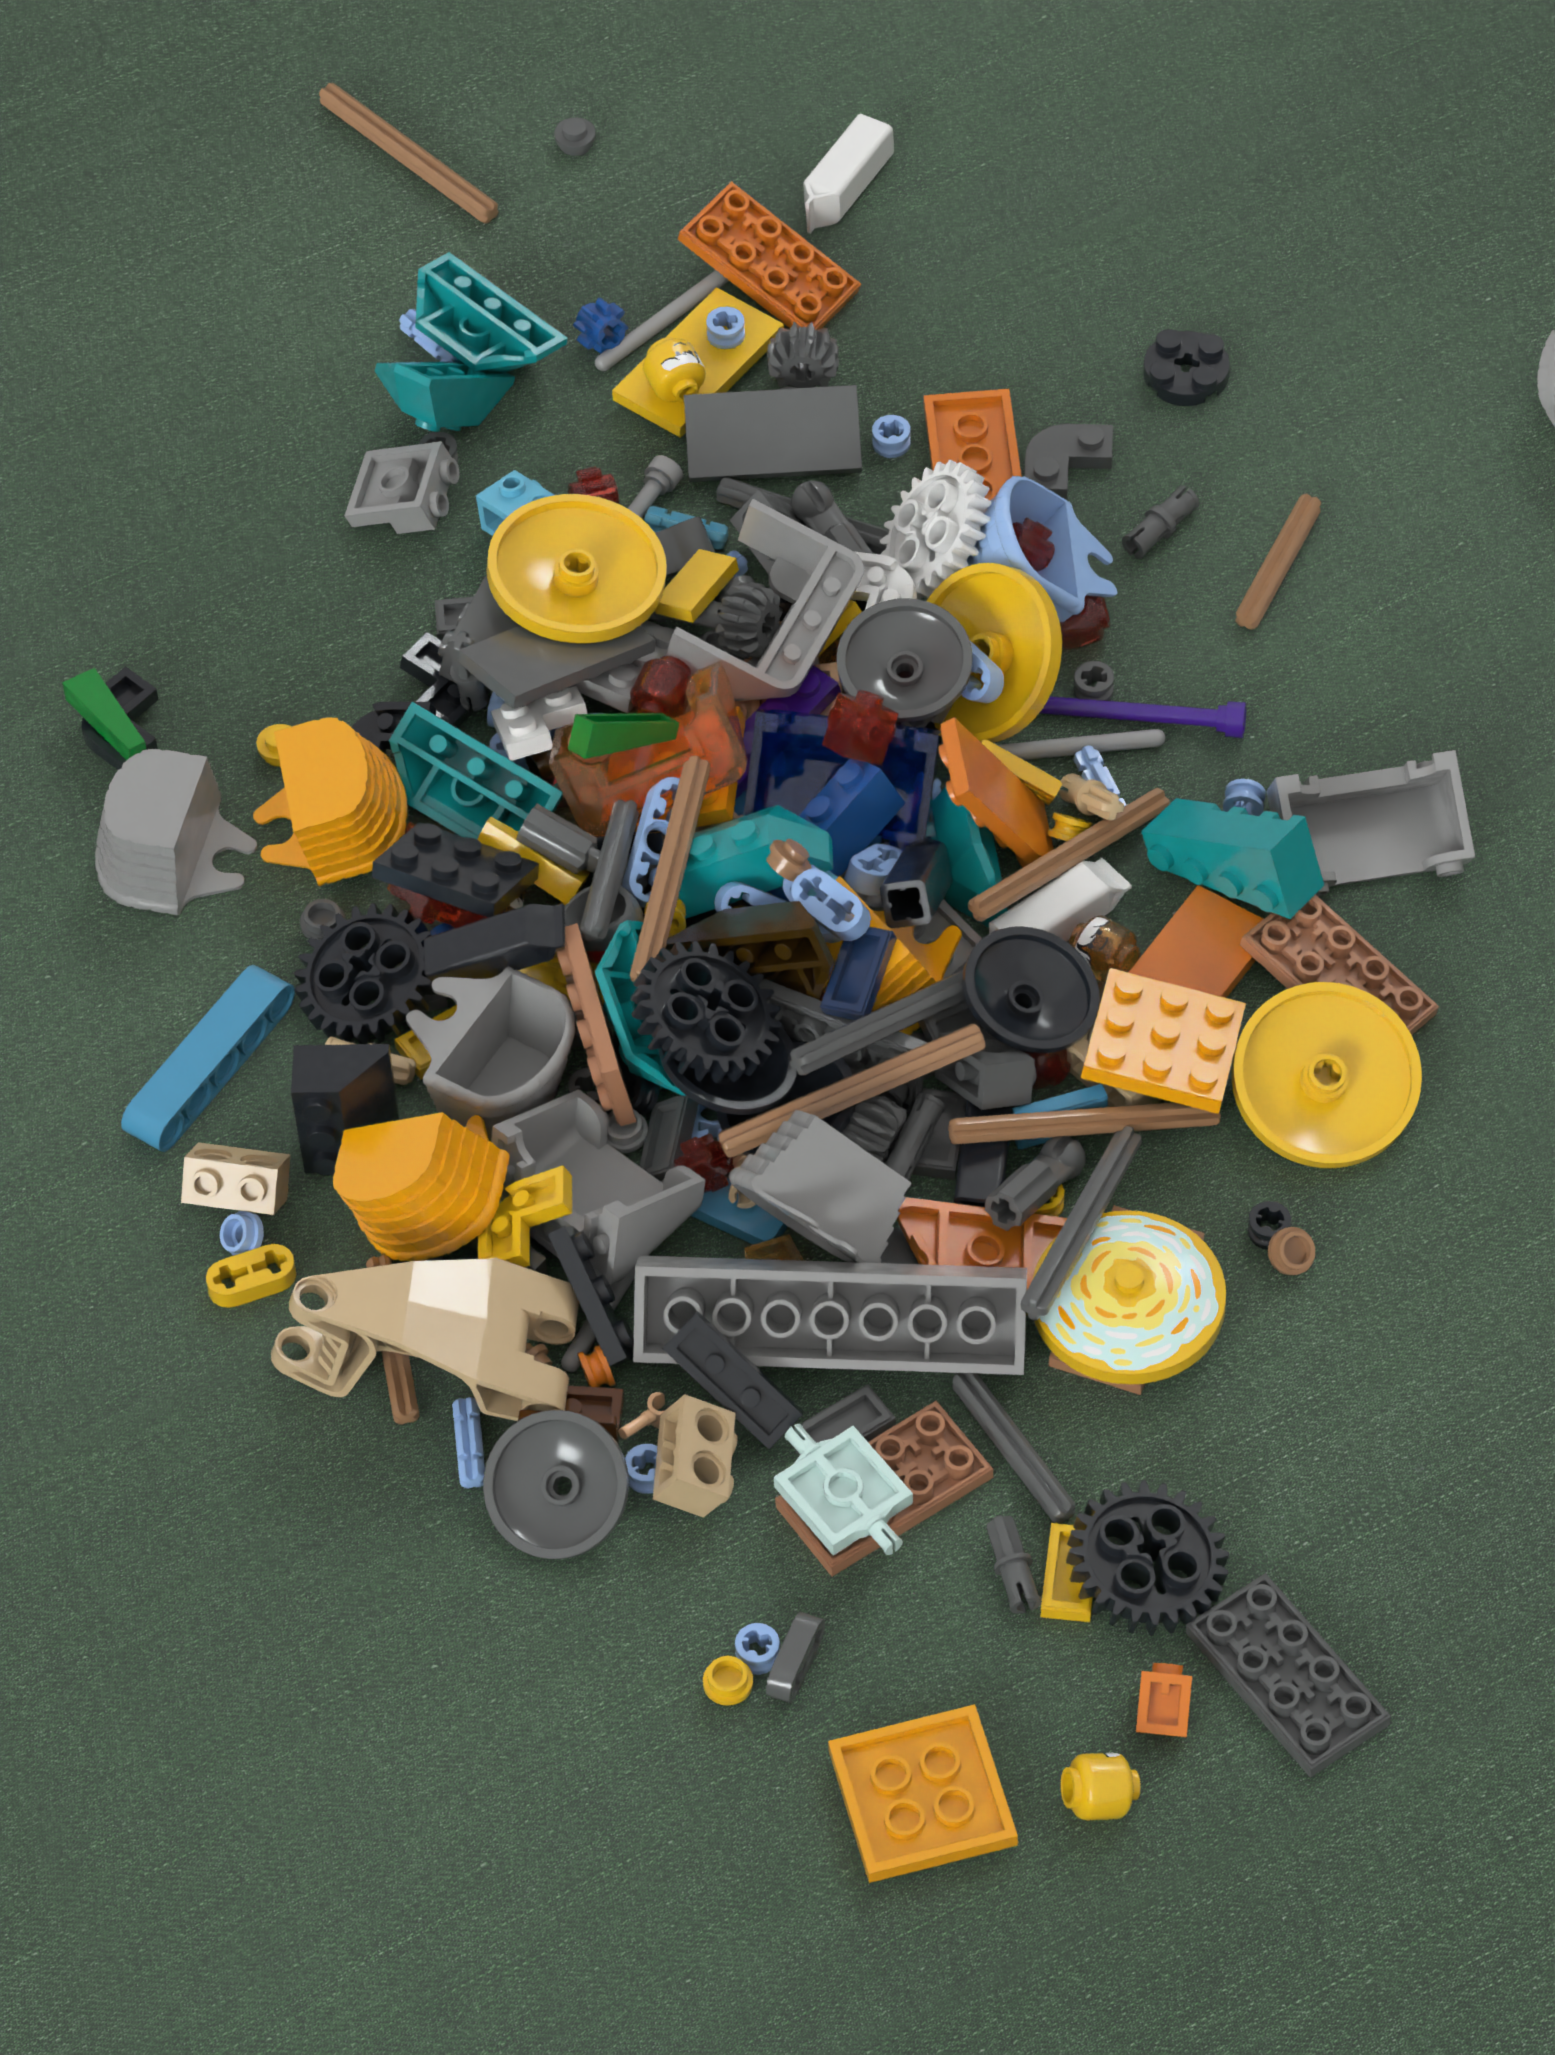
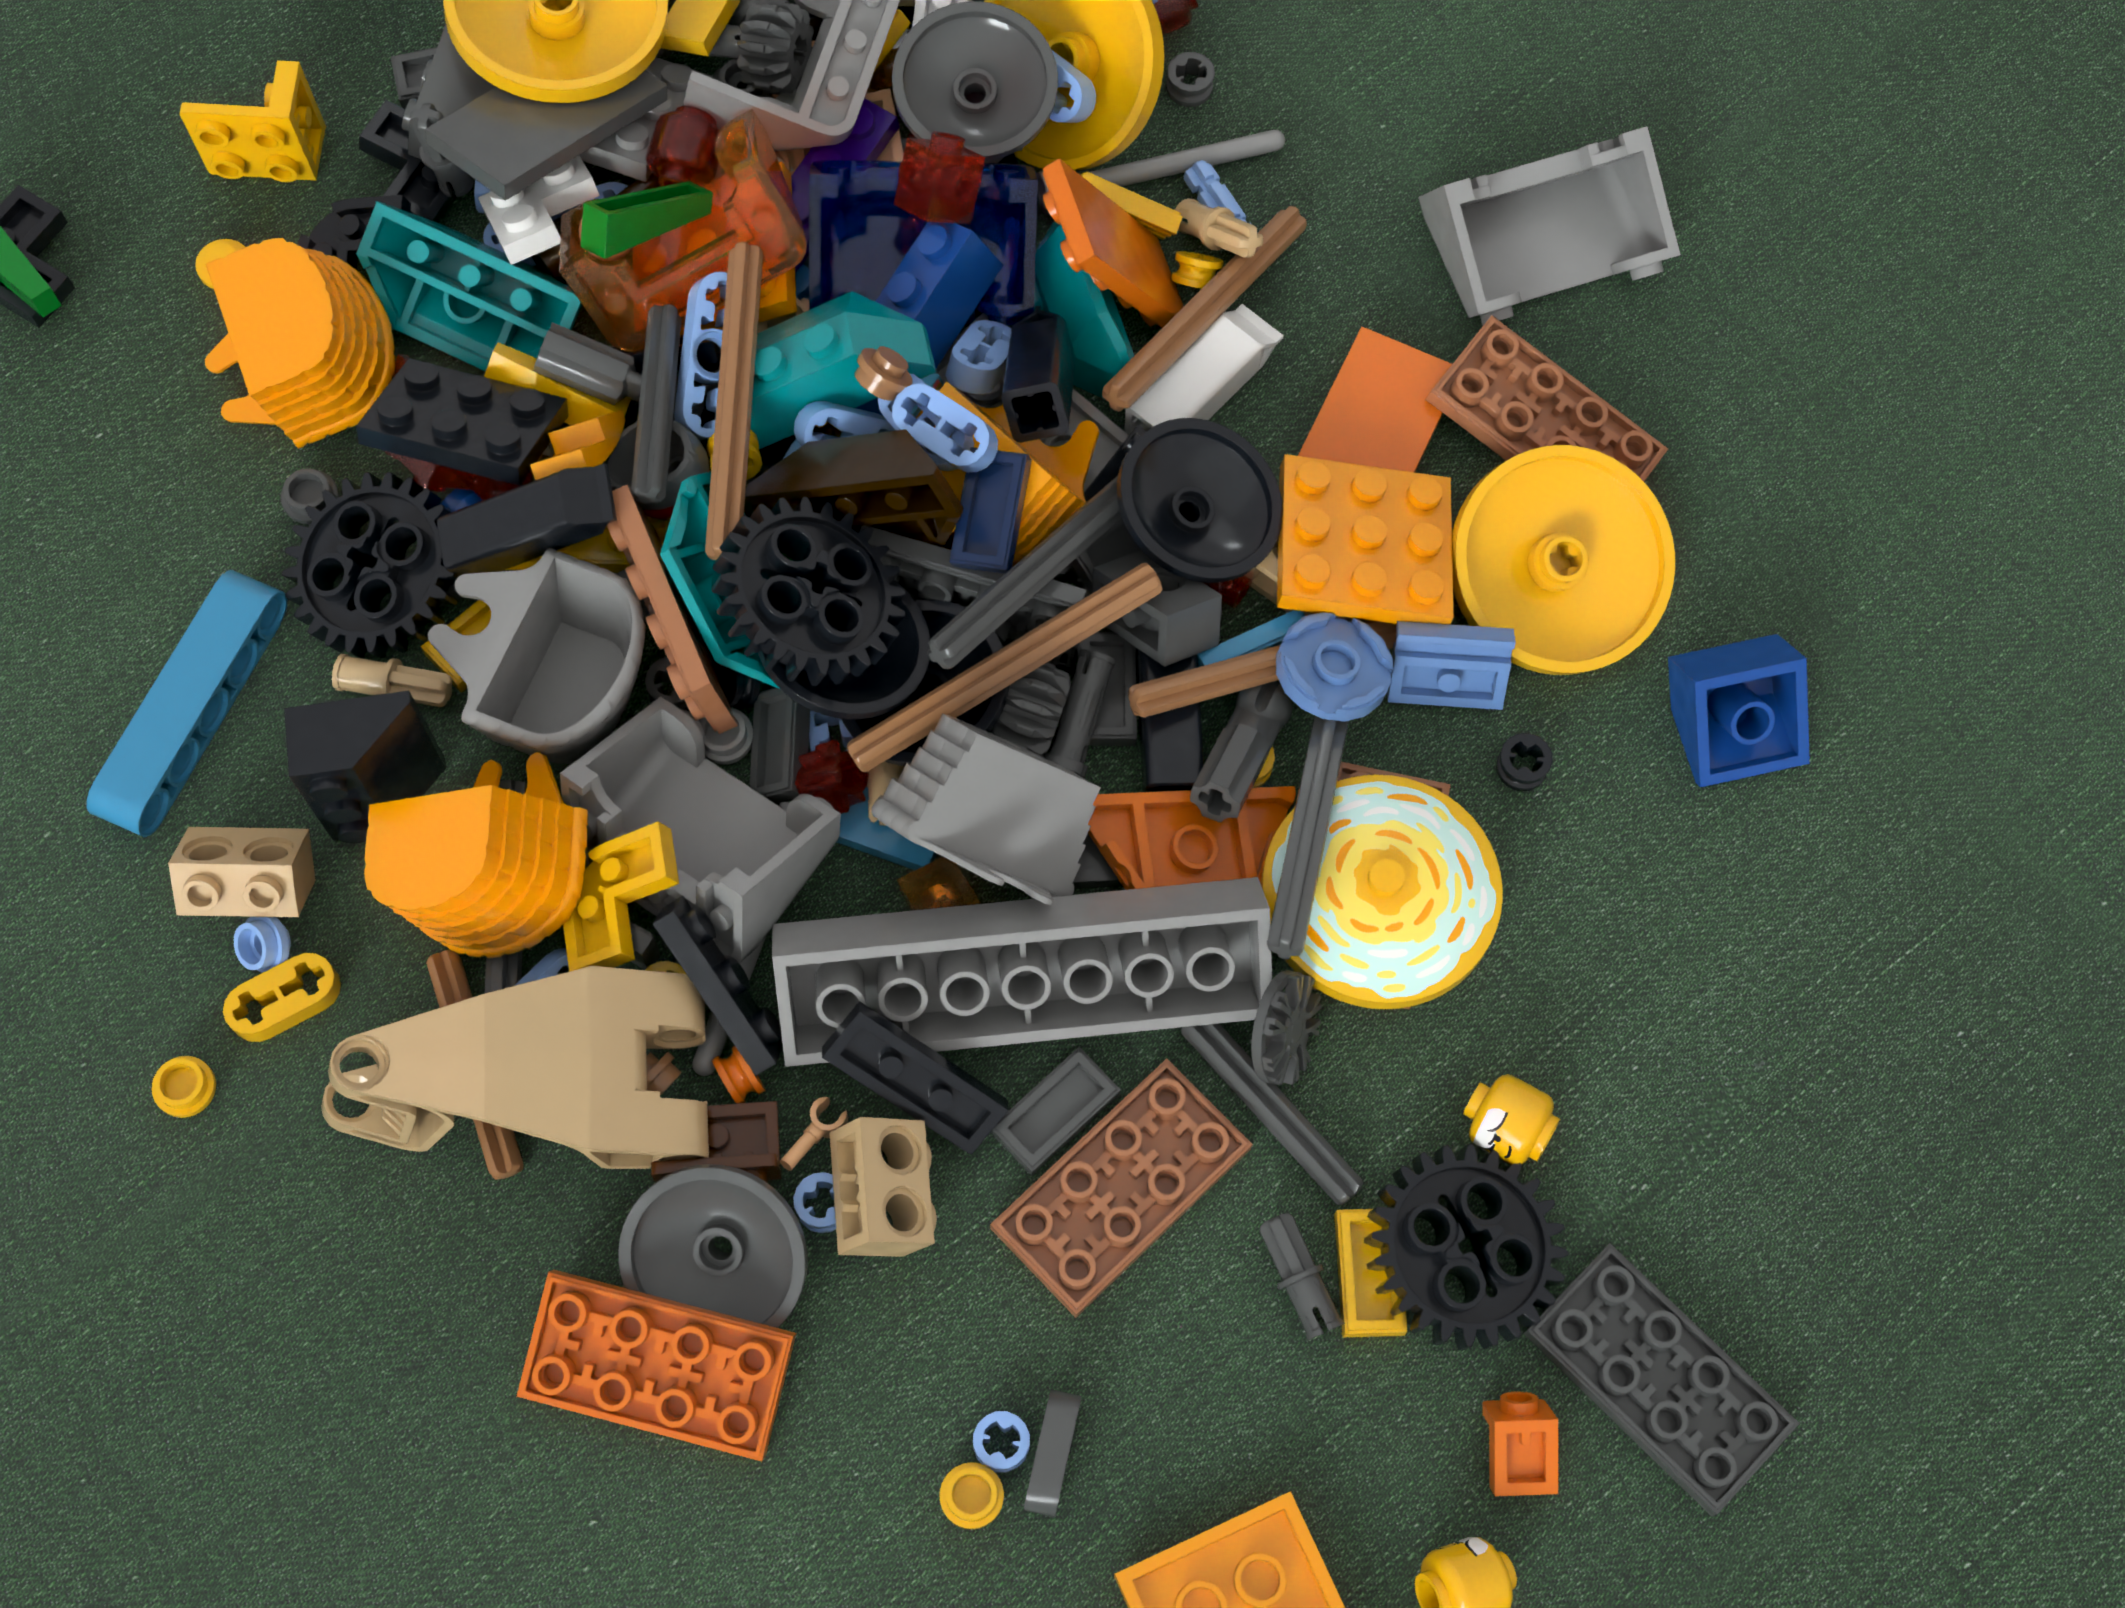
camera: 15 degrees left, 15 degrees up
light grey piece [95,749,257,915] -> none
light blue axle [452,1397,485,1489] -> none
light aqua plate [774,1424,913,1556] -> none
dark purple piece [1039,696,1247,738] -> none
clear orange head [1069,915,1140,983] -> none
teal wedge [1141,798,1325,919] -> none
light blue bush [1223,779,1266,816] -> none
medium nougat plate [1268,1227,1315,1275] -> none
none -> yellow plate [152,1056,216,1118]
none -> yellow bracket [179,60,326,182]
none -> orange tile [516,1269,796,1462]
none -> light orange slope [530,409,626,480]
none -> dark grey wheel [1251,970,1321,1085]
none -> medium blue tile [1276,612,1393,722]
none -> medium blue plate [1387,621,1516,710]
none -> yellow head [1463,1074,1560,1165]
none -> blue slope [1668,634,1810,787]

